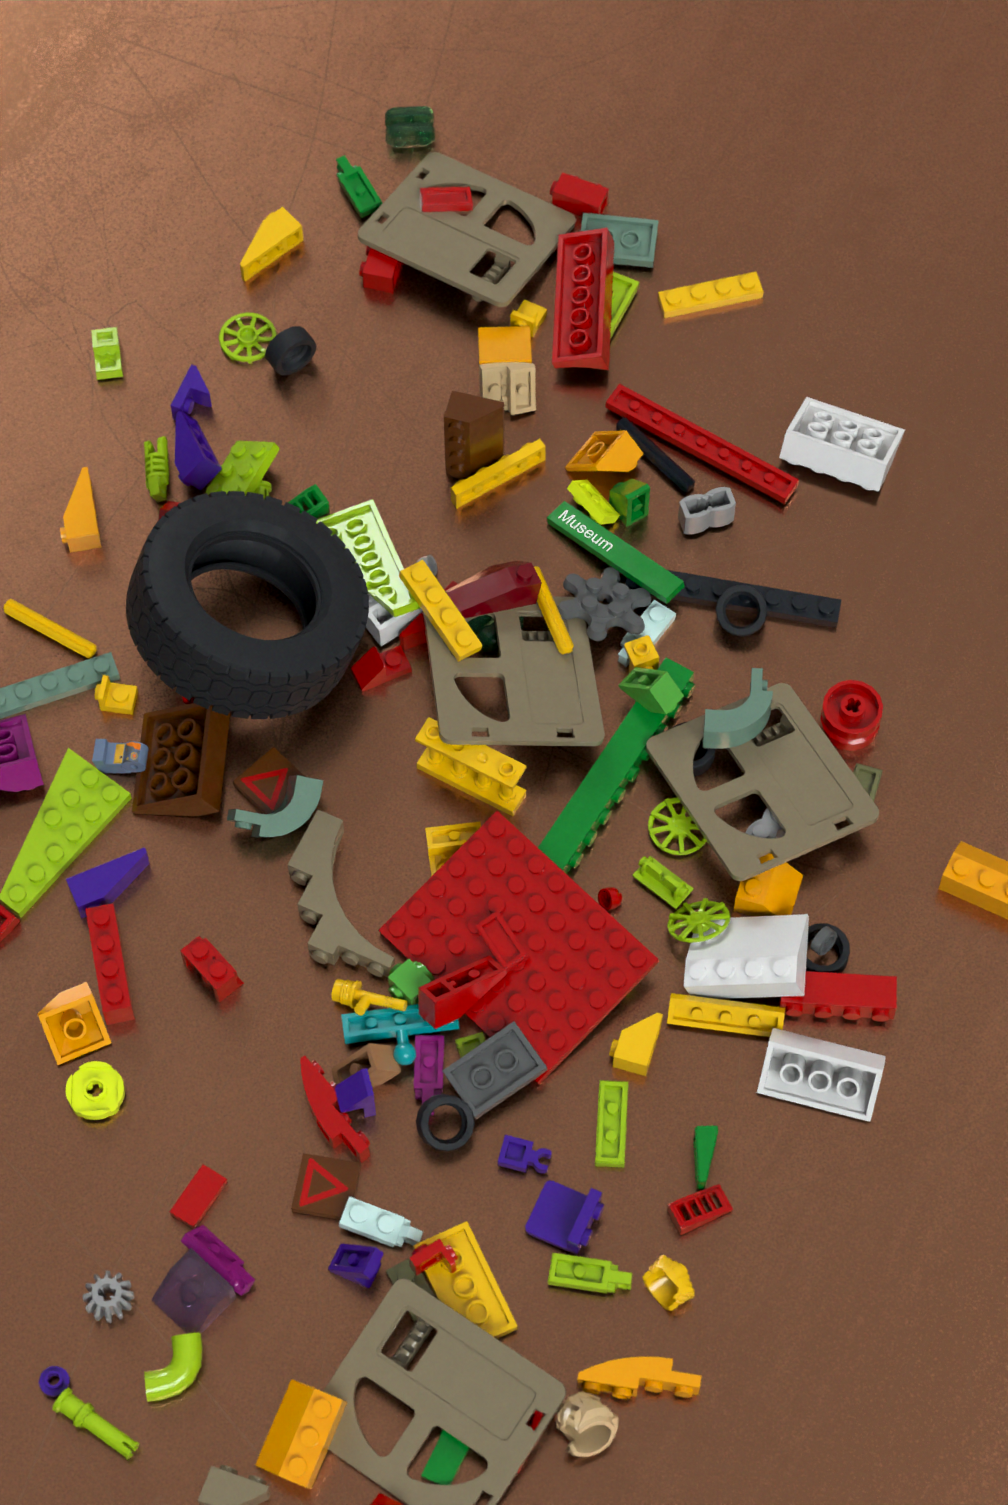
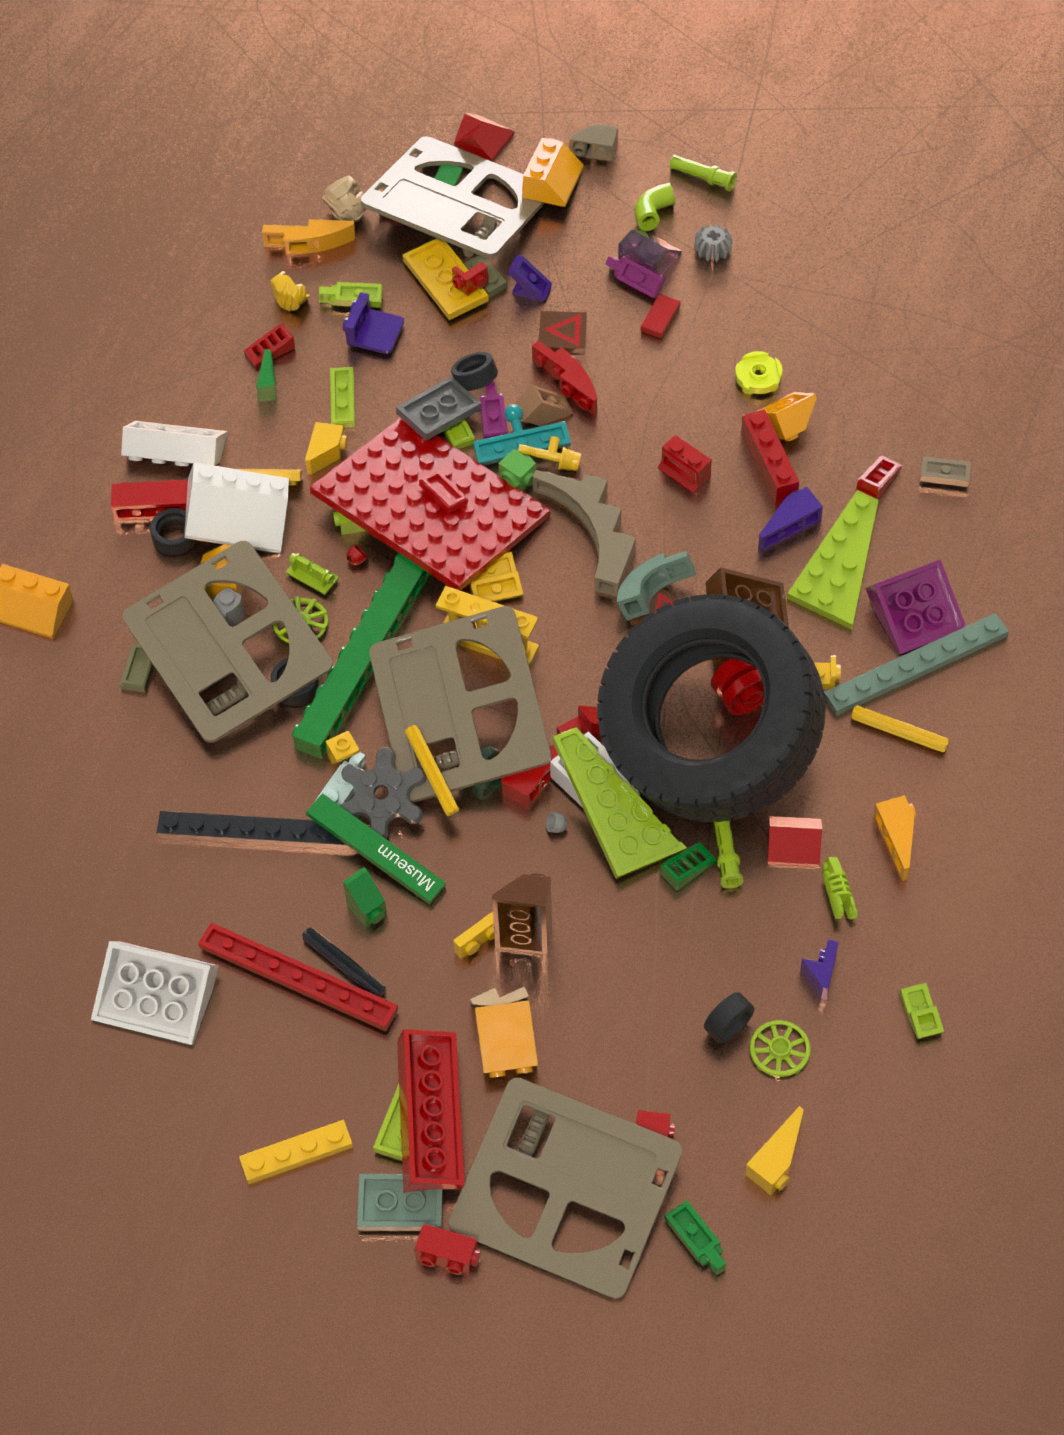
camera: 175 degrees right, 5 degrees down
dark purple plate [39,1366,70,1397] -> none
sand blue leg [92,739,149,773] -> none
dark purple slope [175,410,222,490] -> none
lime plate [205,441,280,496] -> none
dark purple slope [335,1068,376,1118] -> none
light aqua hinge [338,1196,423,1247] -> none
clear green brick [385,106,435,148] -> none
yellow plate [399,560,483,662] -> none
red slope [418,955,506,1029] -> none
red tile [419,187,473,212] -> none
dark red wedge [445,560,542,619] -> none
dark purple plate [498,1135,552,1173] -> none
yellow bracket [510,299,547,337] -> none
light orange slope [564,430,644,472] -> none
neon yellow plate [567,480,620,524] -> none
bright green slope [618,667,684,715] -> none
lime wheel [667,898,730,943] -> none
light grey brick [678,487,736,534] -> none
sand green arch [703,668,773,749] -> none
black tyre [716,584,767,637] -> none
dark grey tile [811,926,837,955] -> none
red wheel [819,680,883,751] -> none

